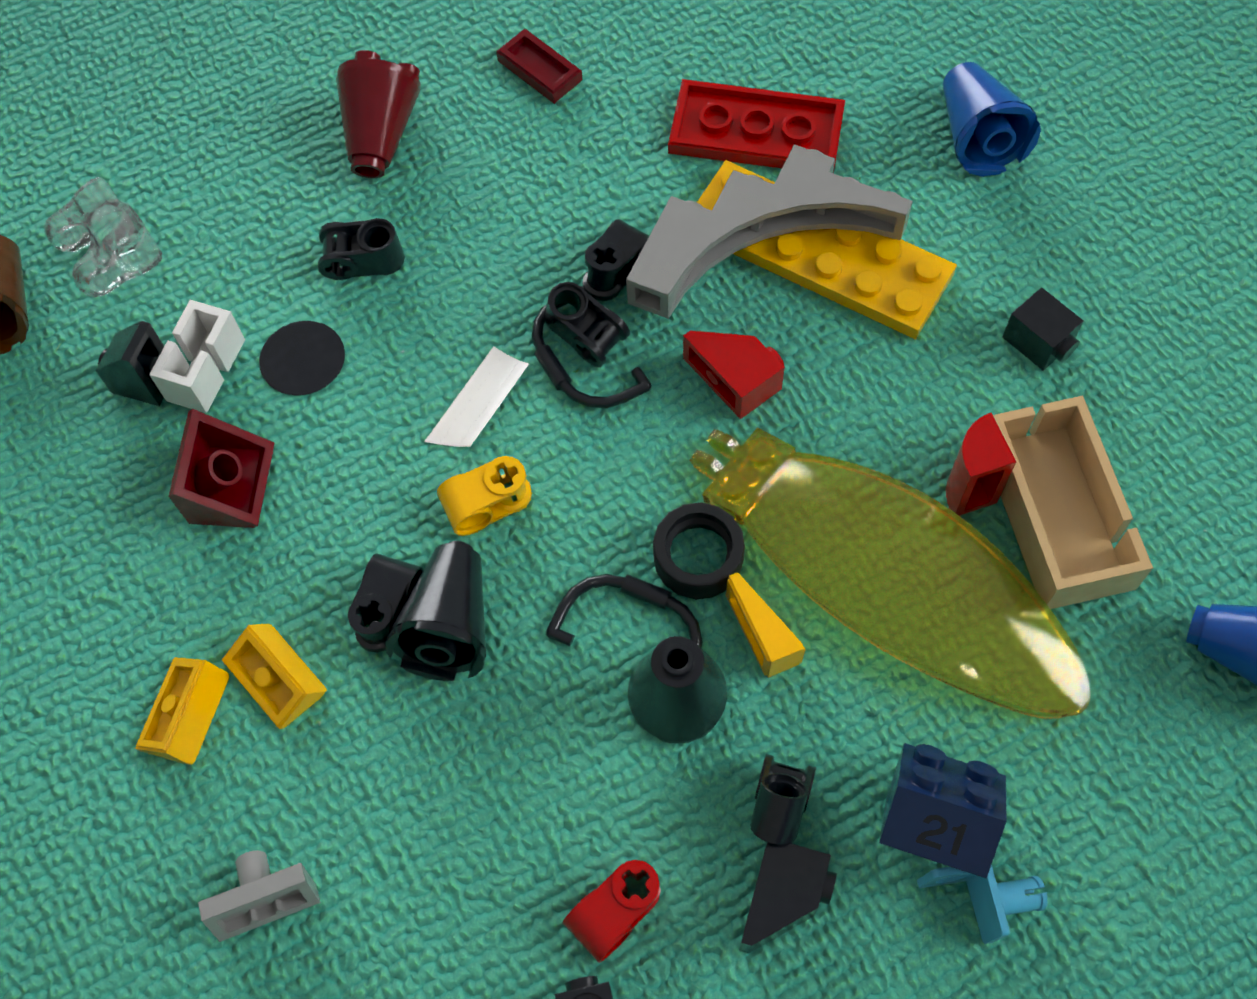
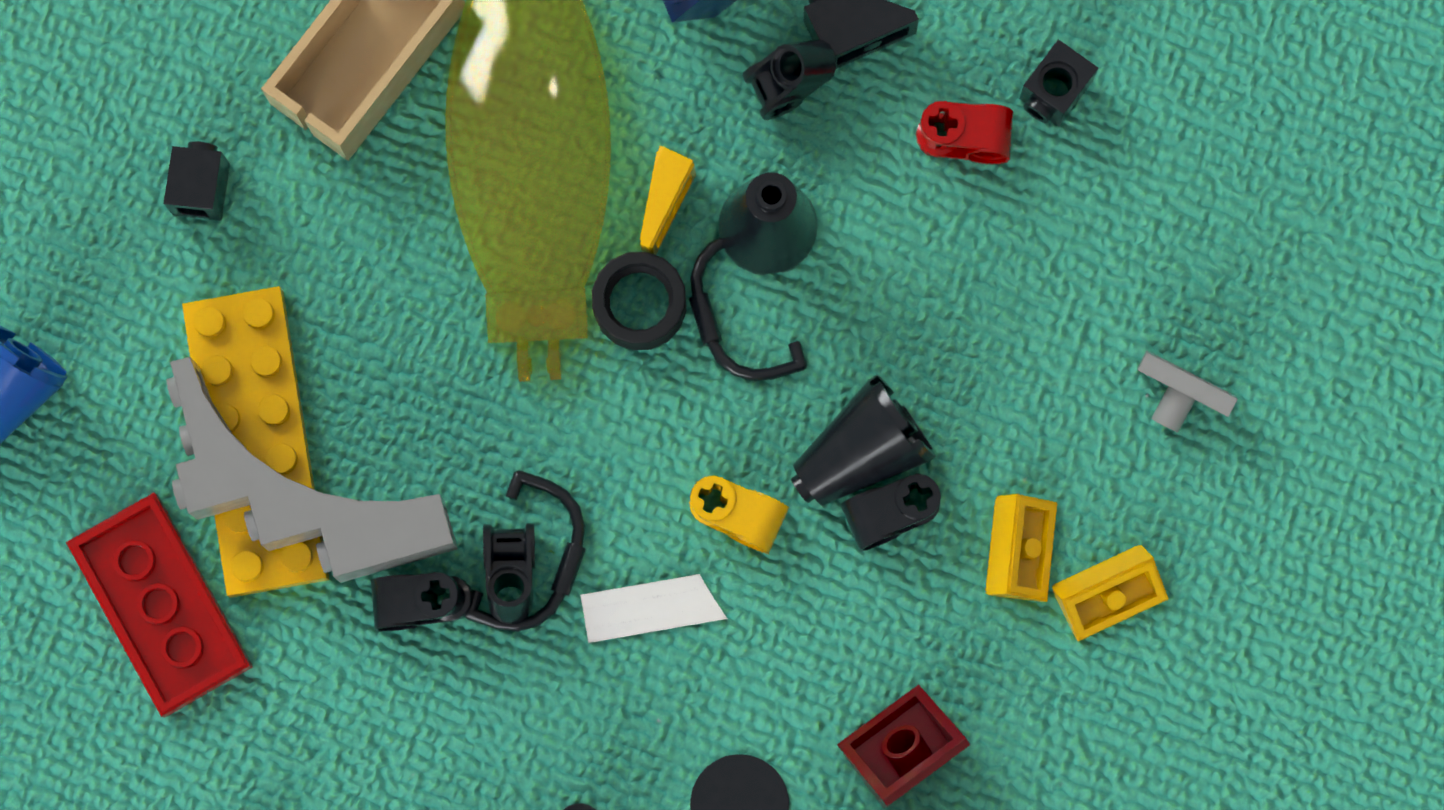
camera: 130 degrees left, 15 degrees up
red slope [683,330,785,419] -> none
red brick [946,413,1016,517] -> none

